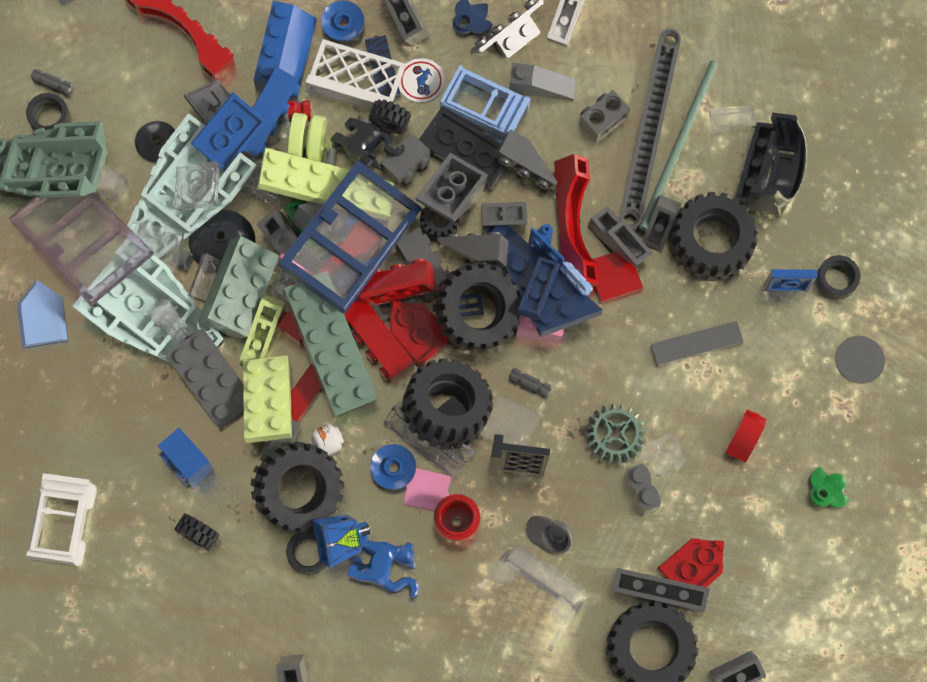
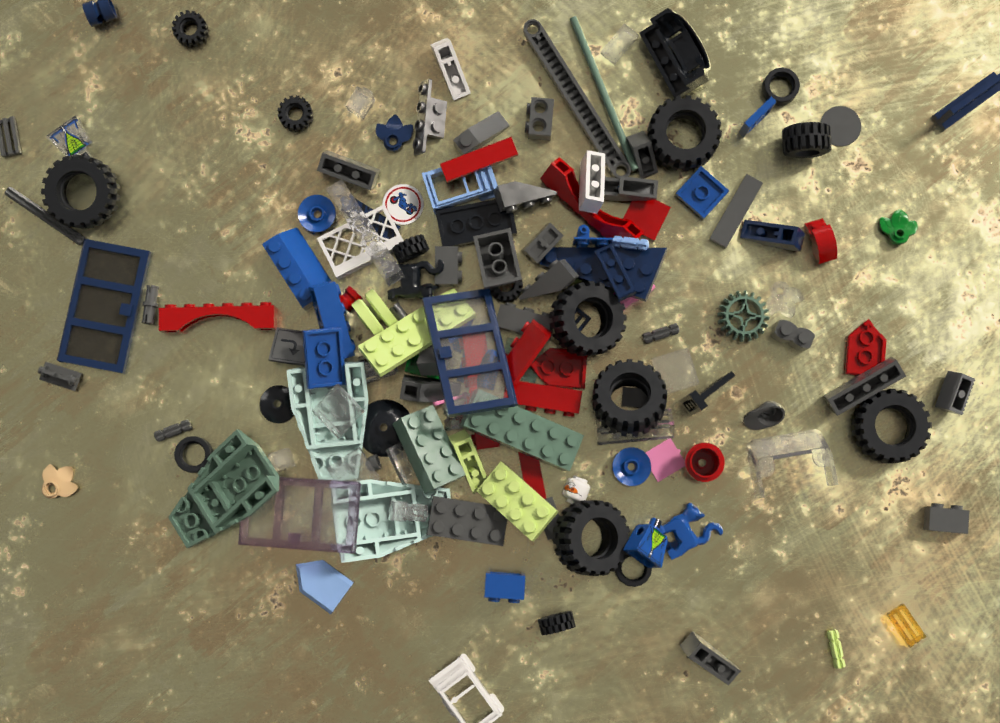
camera: 35 degrees left, 10 degrees up
none -> clear brick [326,179,405,287]
none -> red tile [440,137,518,183]
none -> white brick [579,150,605,214]
none -> blue plate [675,166,729,219]
none -> dark blue slope [740,220,805,252]
none -> black tyre [782,122,832,158]

